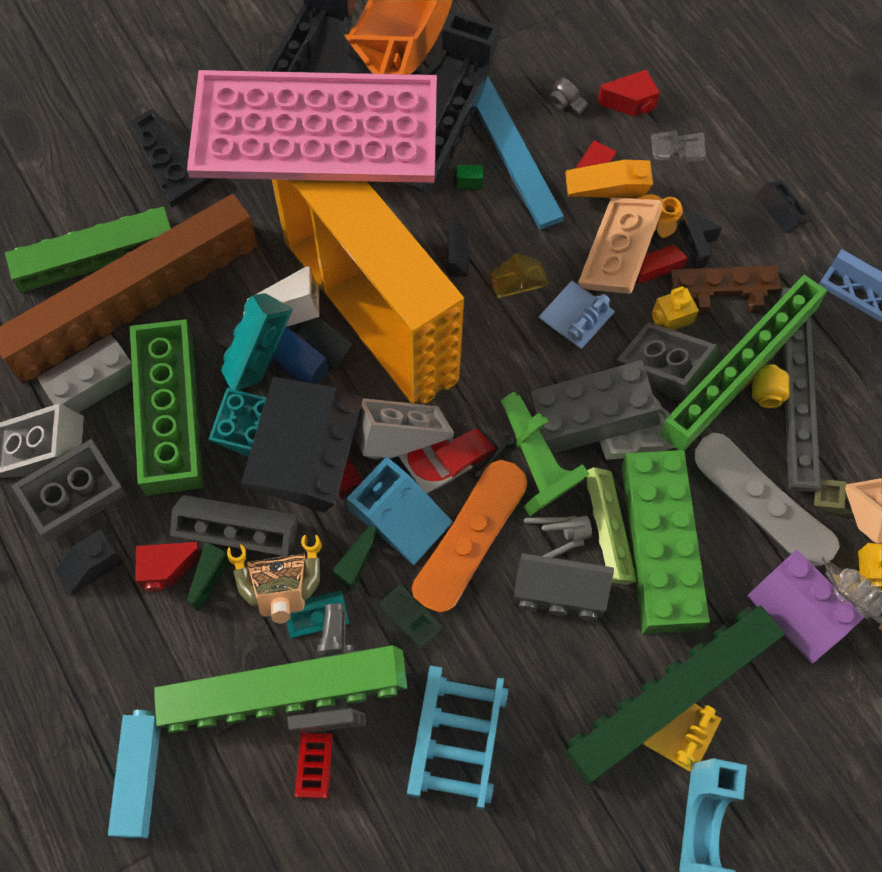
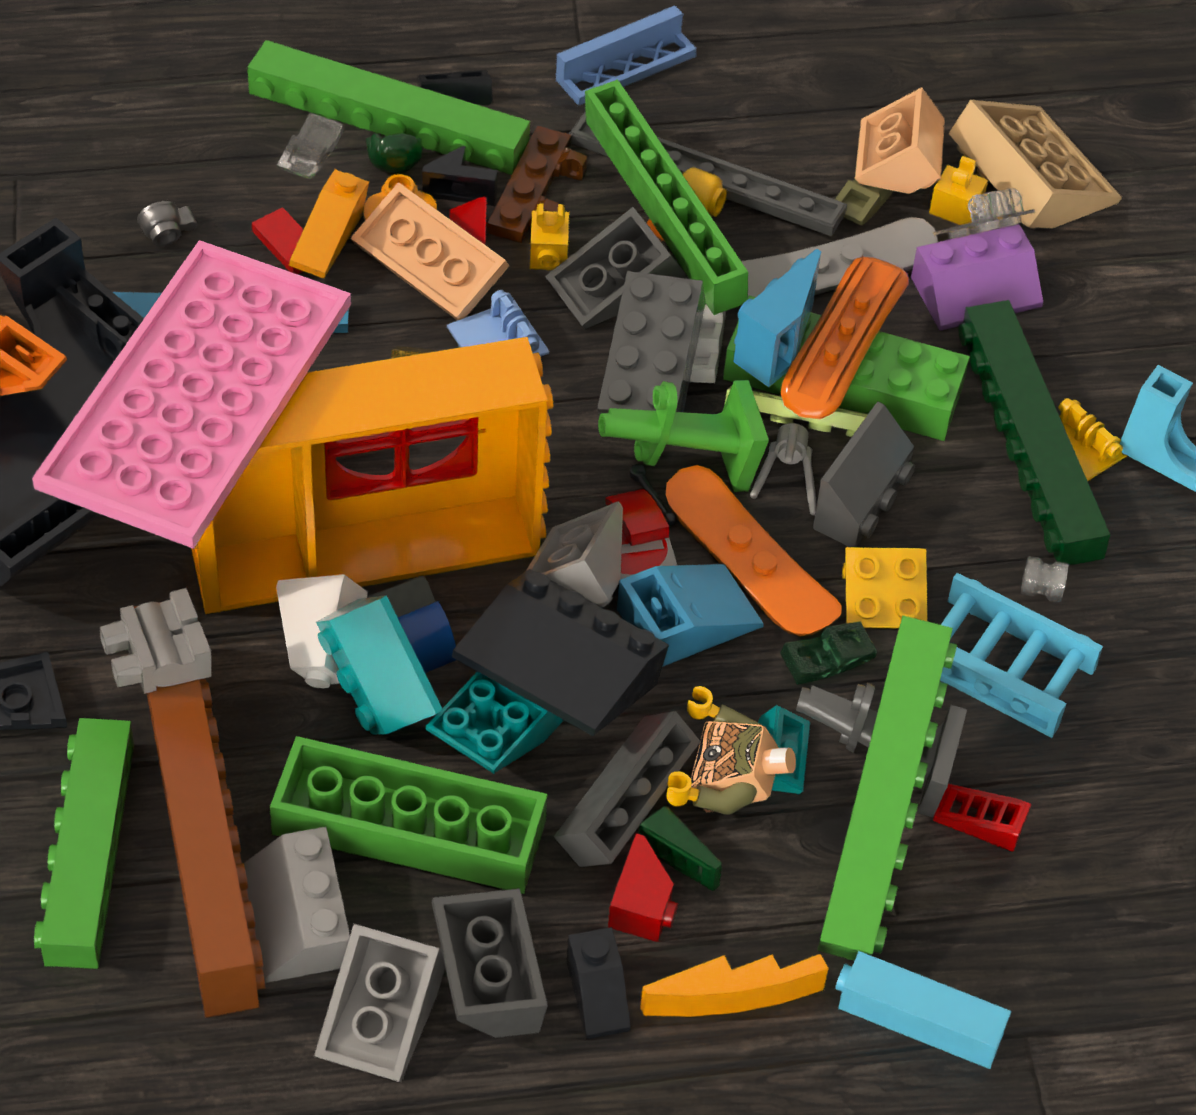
camera: 70 degrees left, 15 degrees down
dark green slope [333,525,377,591] -> none
red slope [598,70,660,116] -> none
none -> light grey hips [100,588,212,694]
none -> bright green brick [247,40,530,175]
none -> dark green hair [366,133,422,174]
none -> light orange slope [640,954,828,1017]
none -> dark azure slope [734,249,821,387]
none -> orange piece [780,257,909,419]
none -> yellow hinge [842,547,927,629]
none -> clear wheel [1020,555,1069,603]

